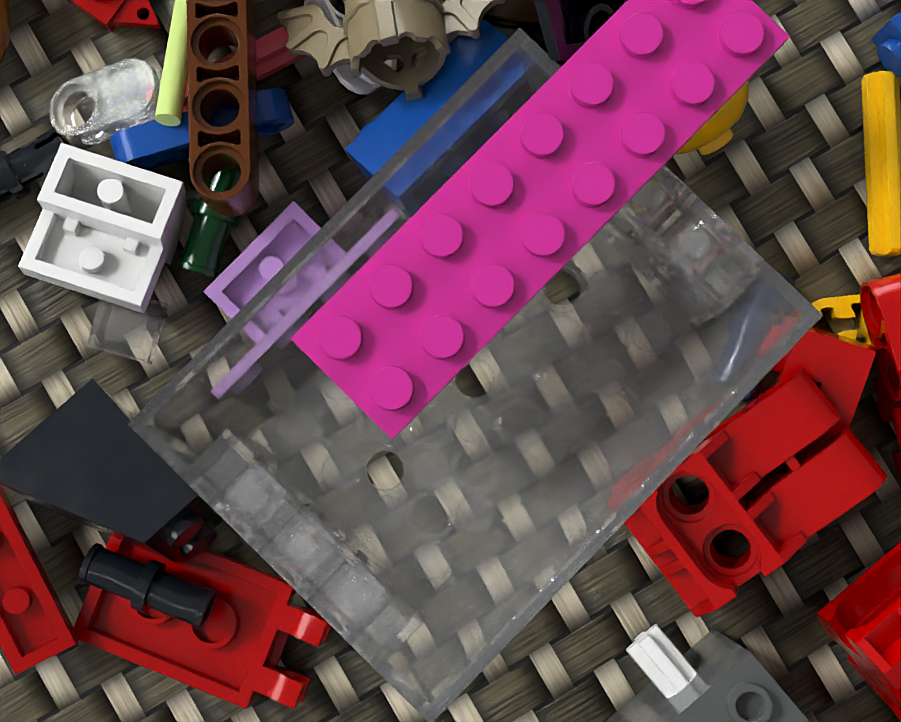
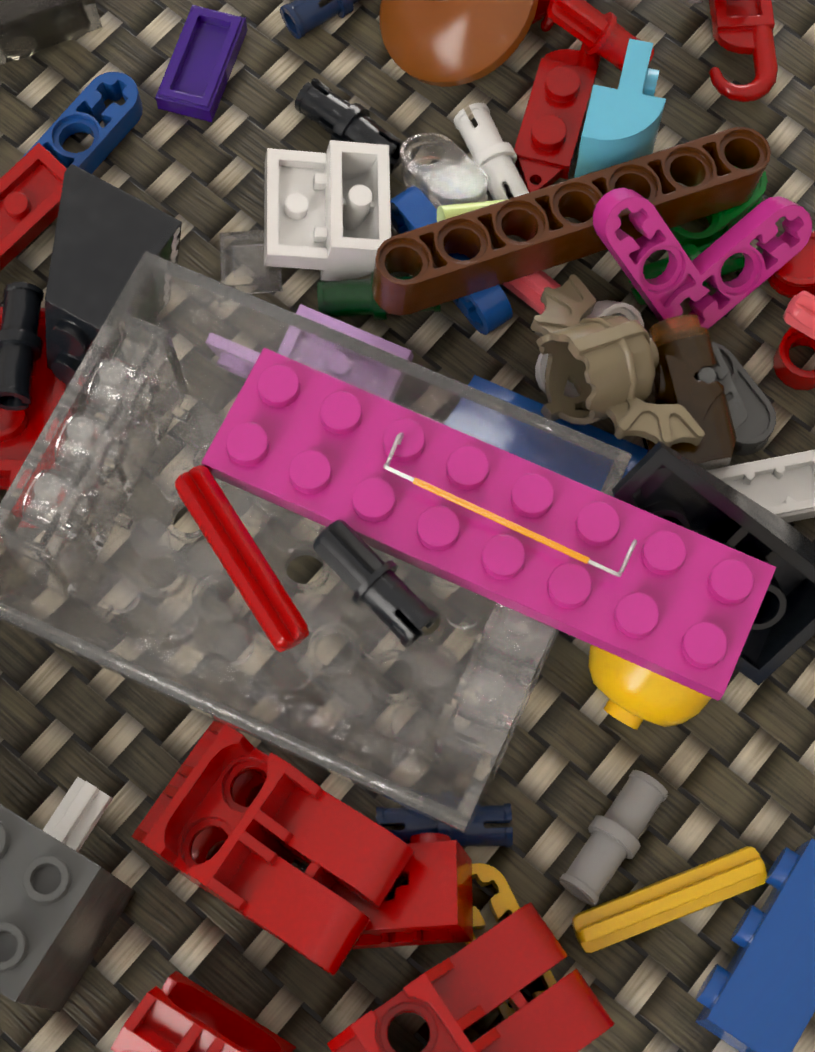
camera: 70 degrees right, 15 degrees down
none -> red axle [175,465,309,652]
none -> black axle [313,520,439,648]
none -> light orange piece [383,432,637,577]
none -> white pin [454,103,529,200]
none -> light grey pin [559,770,668,906]

